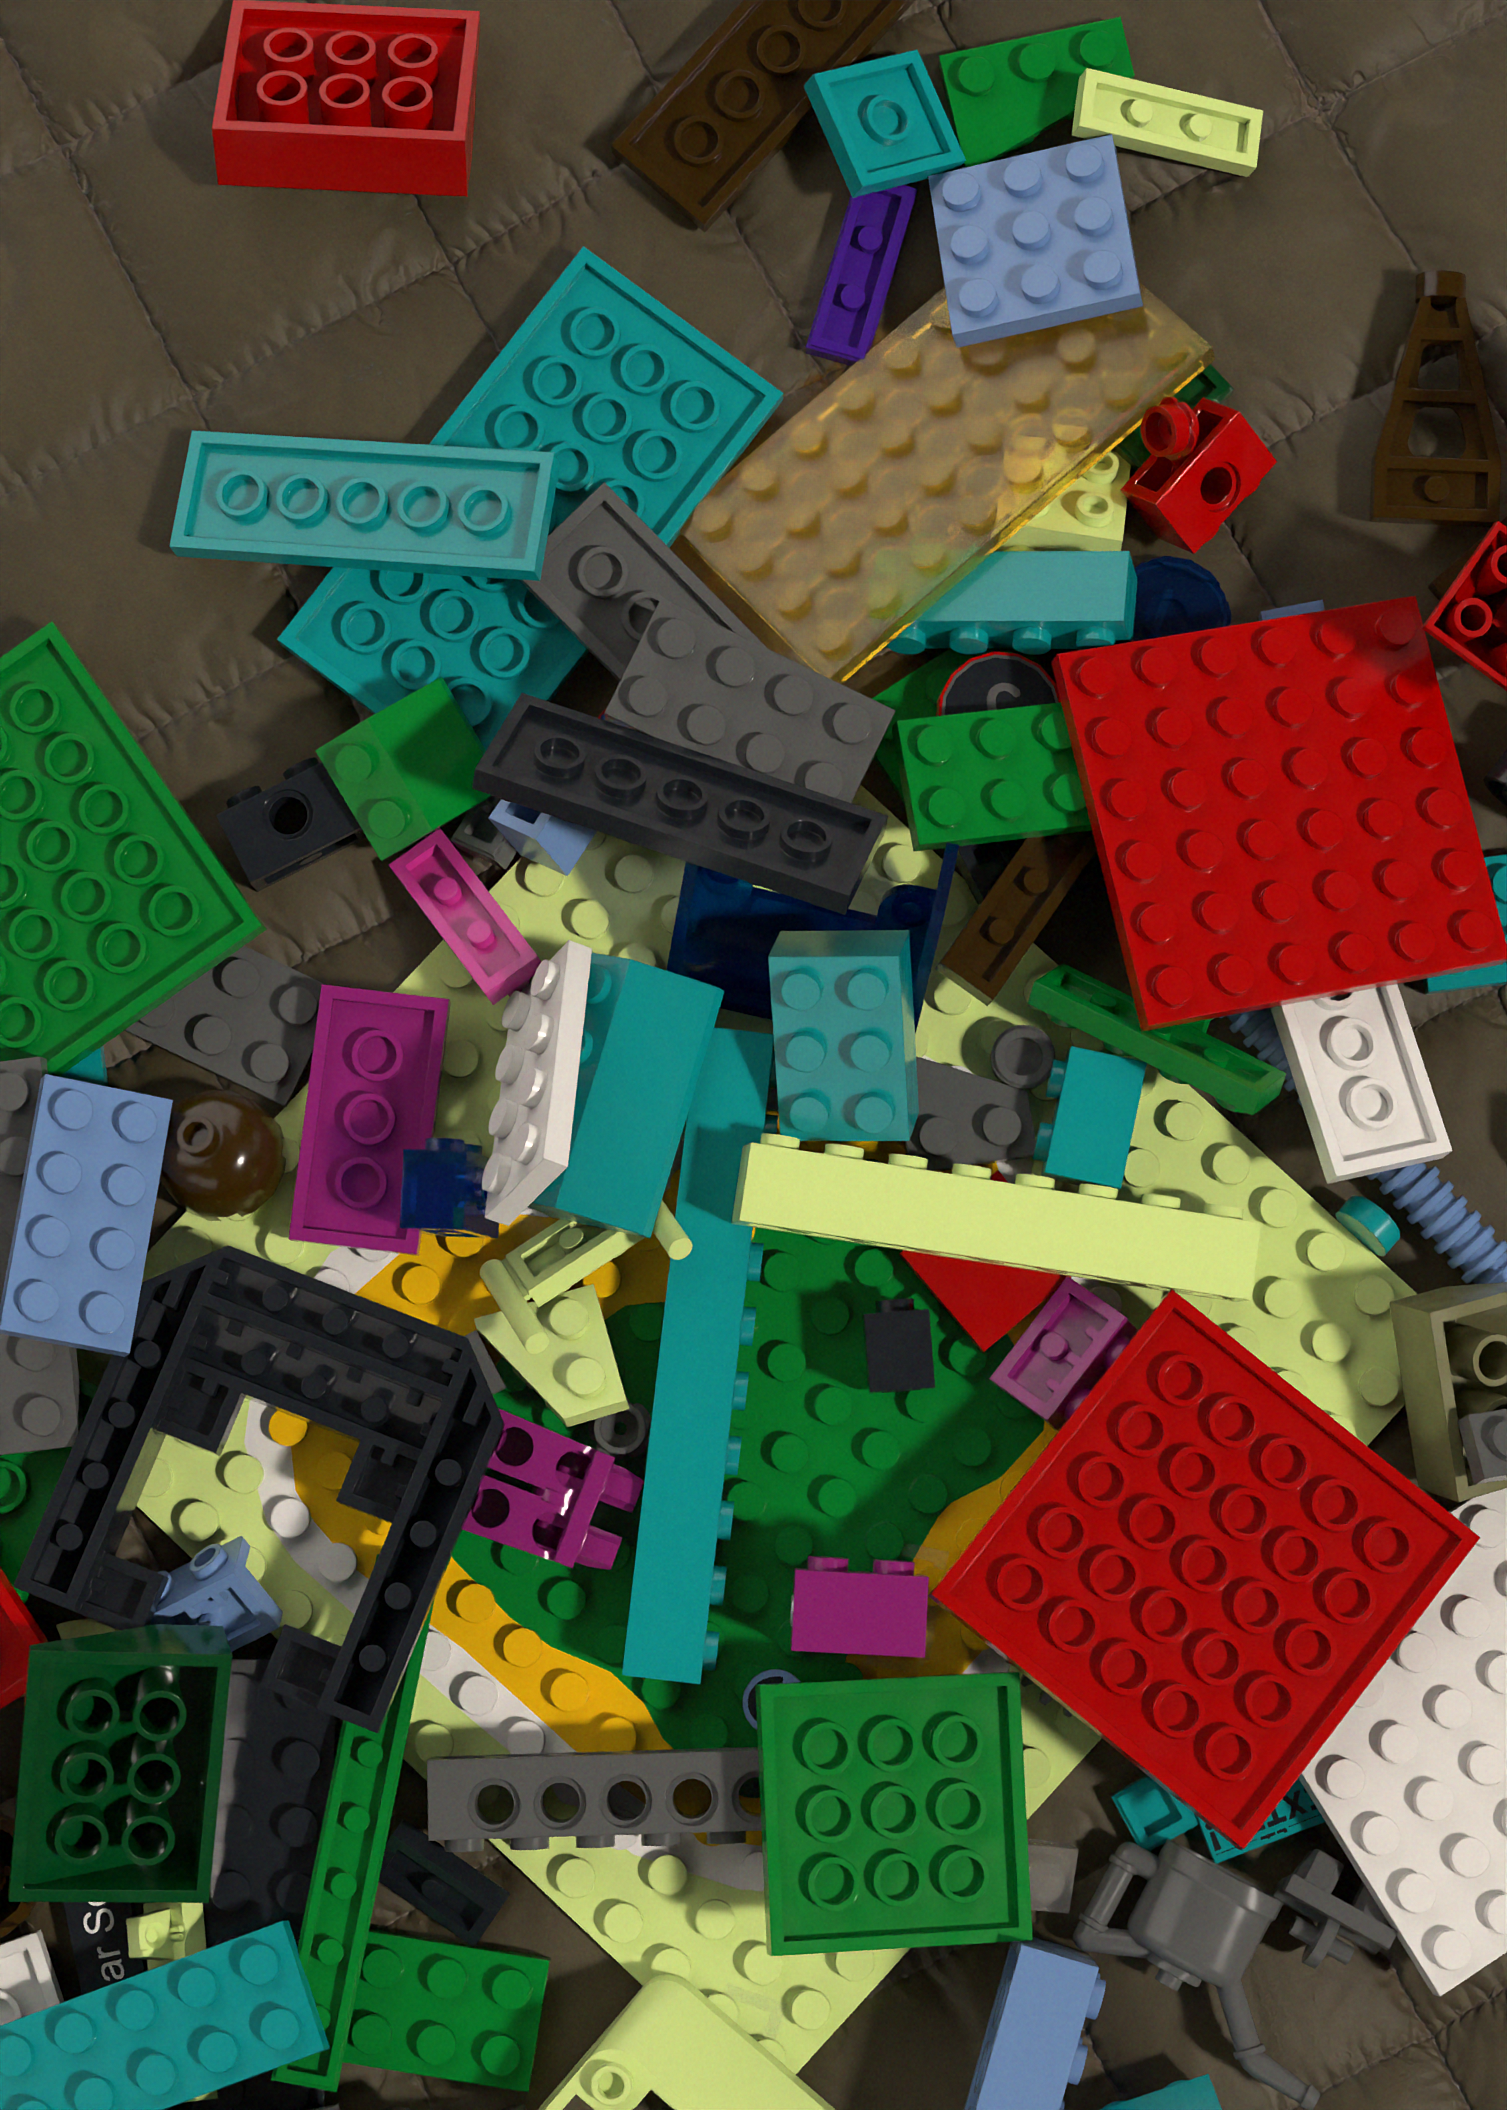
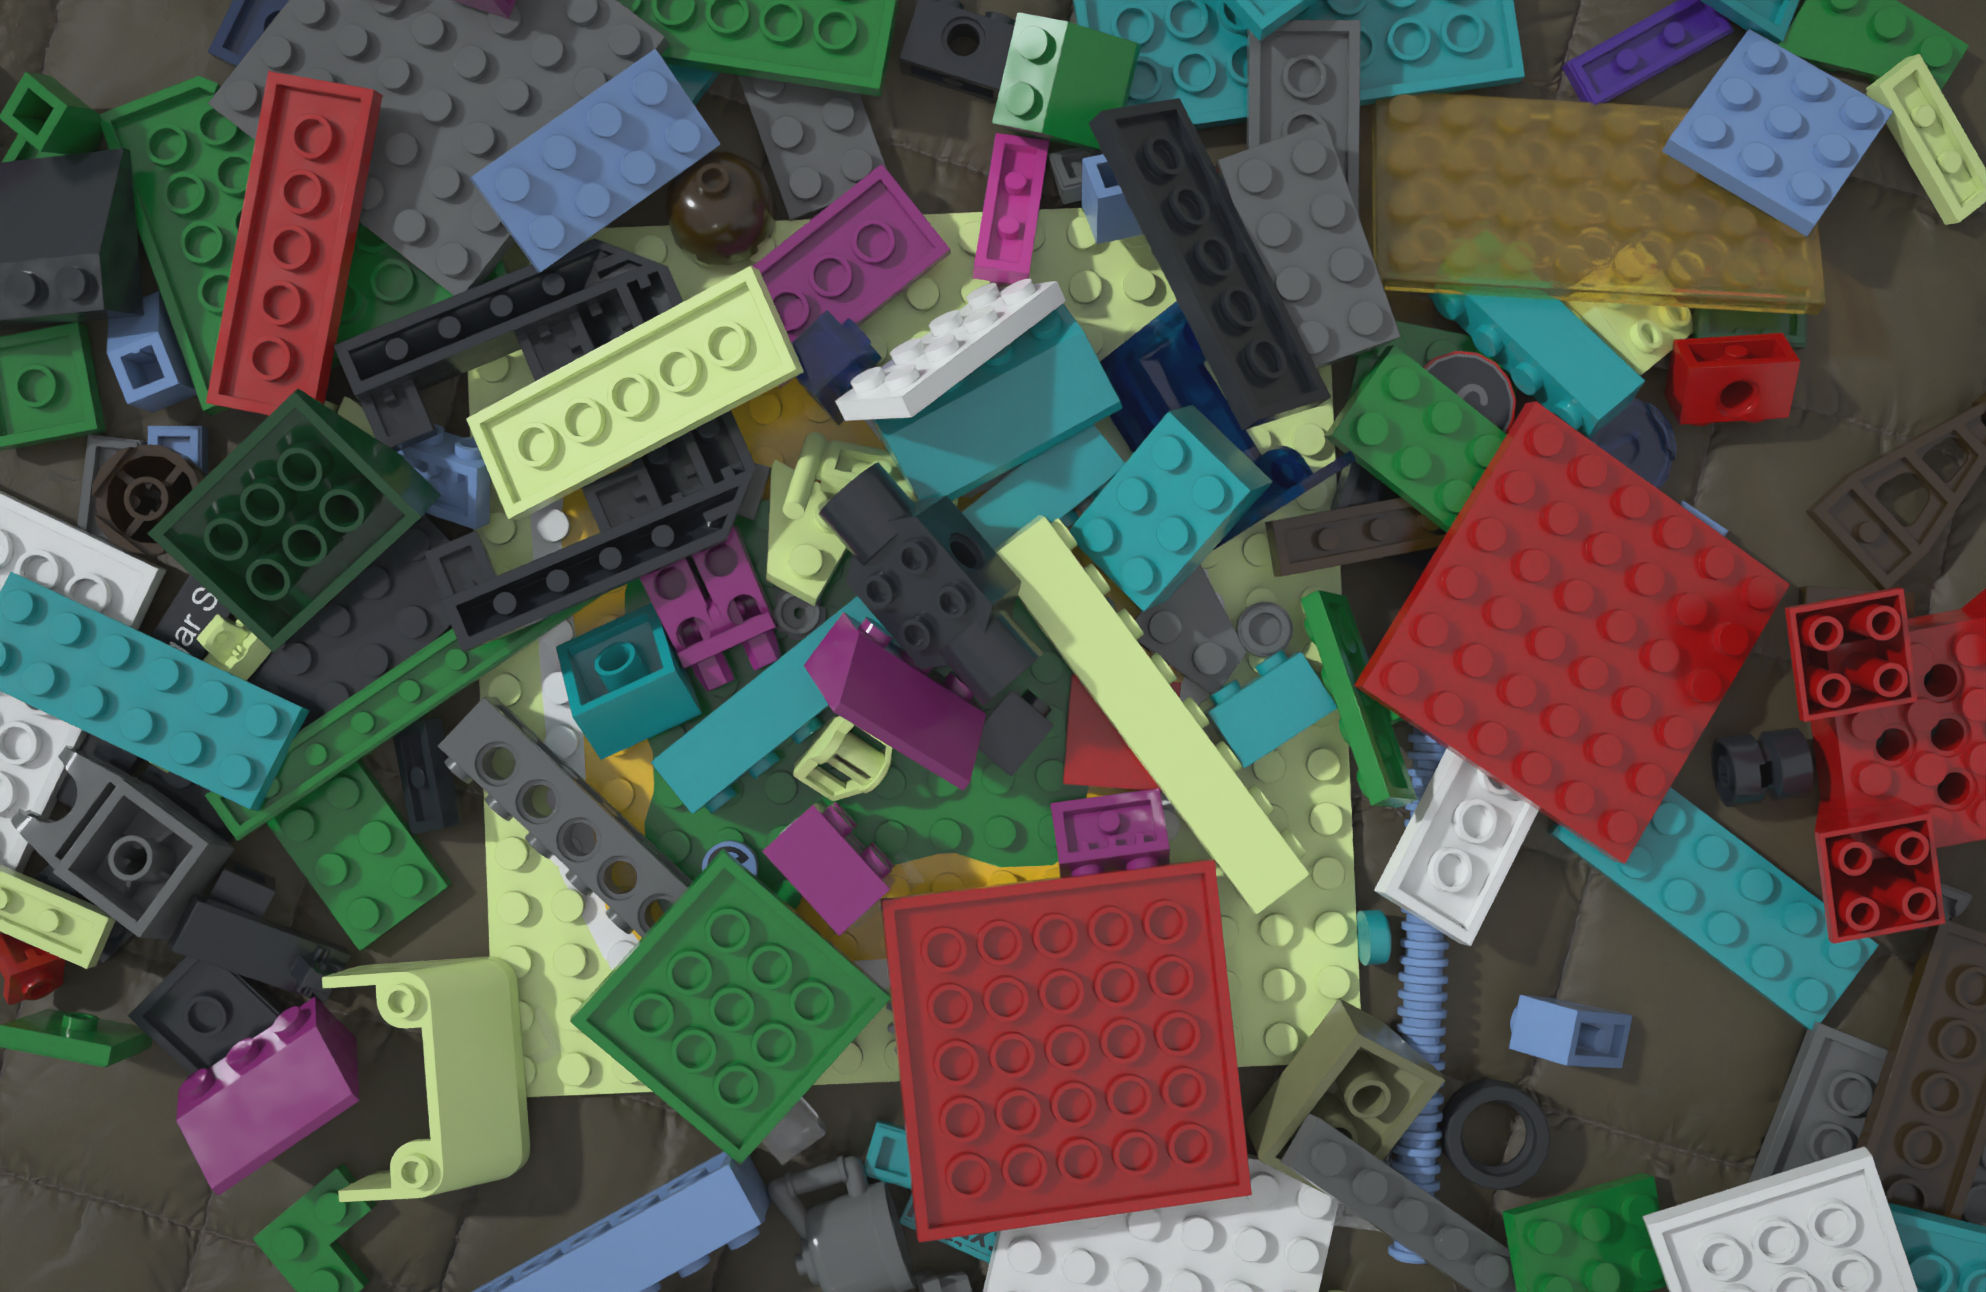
camera: 45 degrees right, 5 degrees up
red plate [1141,397,1199,460] -> none
none -> yellowish green plate [466,266,804,520]
none -> teal slope [556,603,702,760]
none -> yellowish green piece [793,716,892,801]
none -> magenta slope [804,612,986,791]
none -> black brick [818,462,1044,706]

